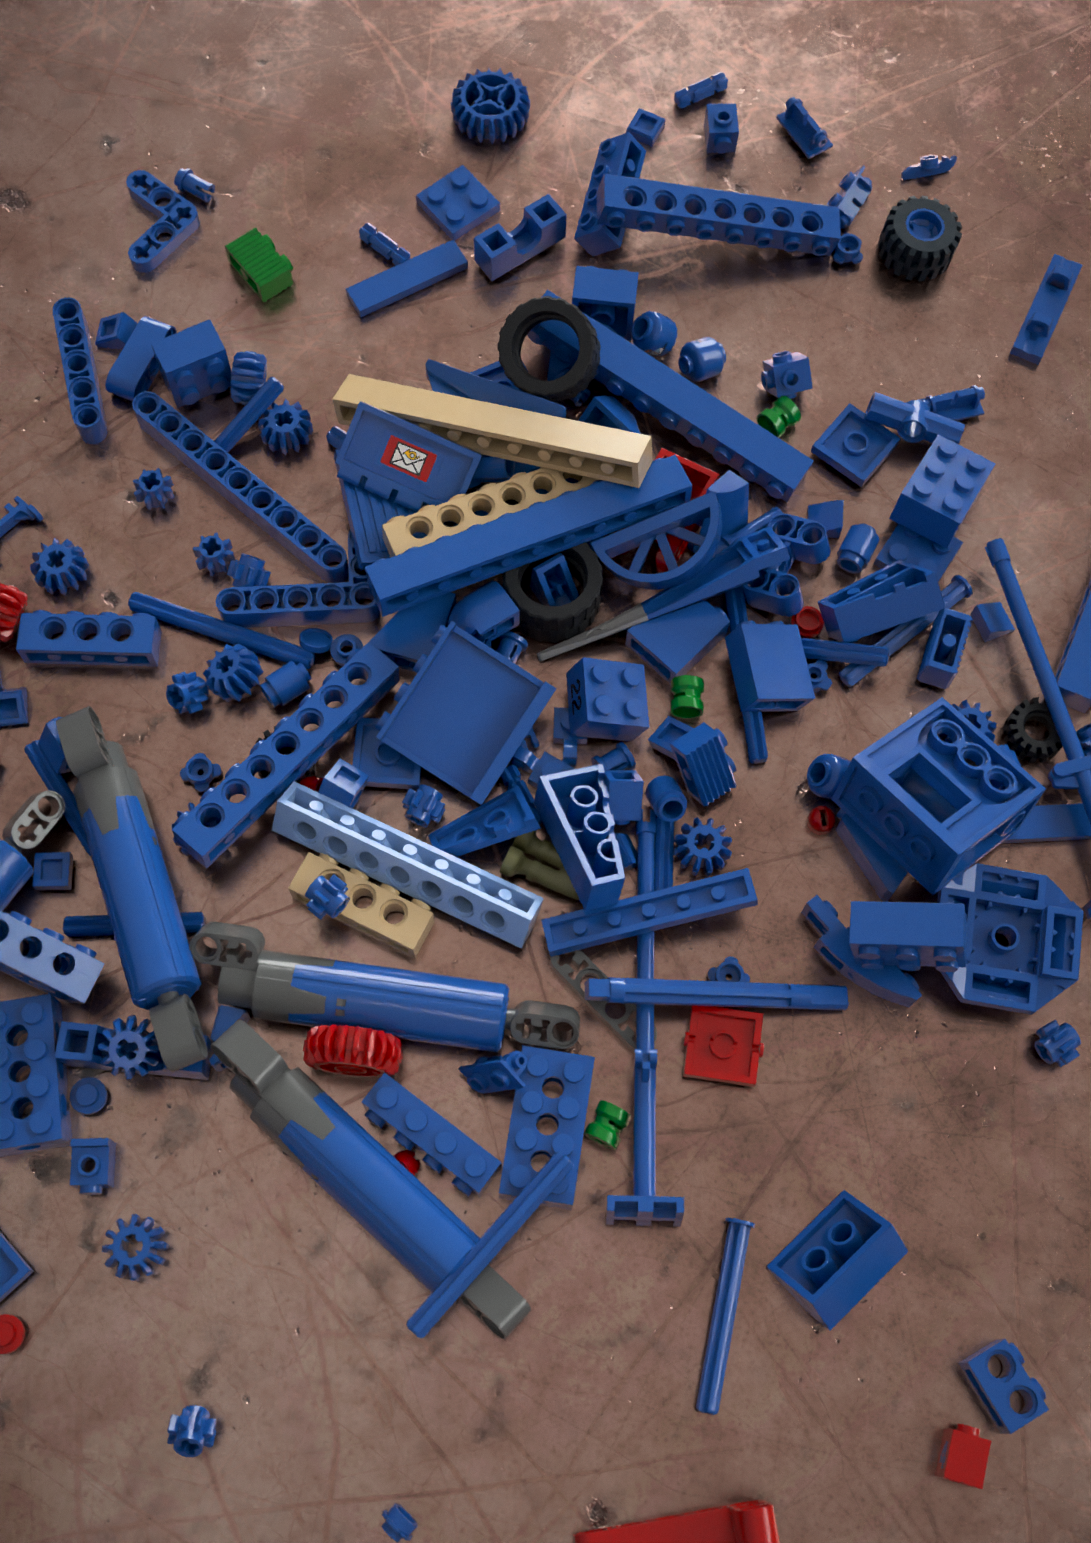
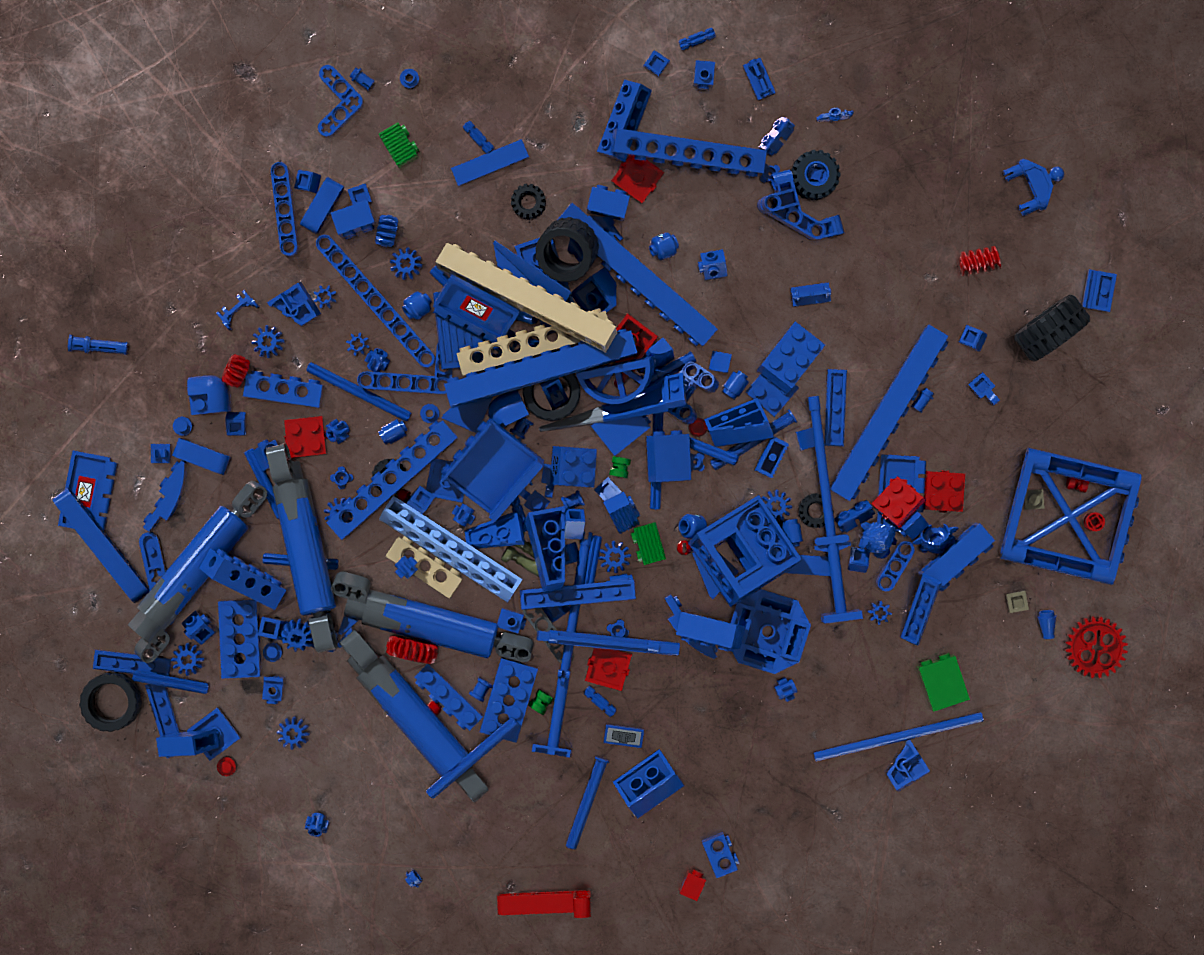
camera: 10 degrees right, 20 degrees up
blue plate [33,852,73,890] -> none
blue gear [203,643,263,702] -> none
blue axle [214,377,284,452] -> none
blue piece [299,628,333,653] -> none
blue plate [416,165,500,241] -> none
blue gear [451,67,530,144] -> none
blue hinge [459,1051,528,1094] -> none
blue arch [474,194,567,281] -> none
blue head [631,311,677,357] -> none
blue brick [646,776,687,822] -> none
green wheel [756,396,801,438] -> none
blue plate [811,403,901,487] -> none
blue piece [864,392,965,444] -> none
blue hinge [1010,254,1083,365] -> none
none -> blue slope [267,281,321,326]
none -> red plate [284,416,327,459]
none -> blue plate [400,69,419,88]
none -> blue head [402,291,432,320]
none -> blue bush [469,677,493,702]
none -> blue brick [497,608,527,633]
none -> black tyre [511,184,546,220]
none -> blue slope [542,606,570,623]
none -> blue axle [584,686,616,717]
none -> slope [604,724,644,748]
none -> red plate [611,150,665,204]
none -> green brick [631,522,666,565]
none -> blue connector [757,169,845,240]
none -> blue tile [824,369,847,447]

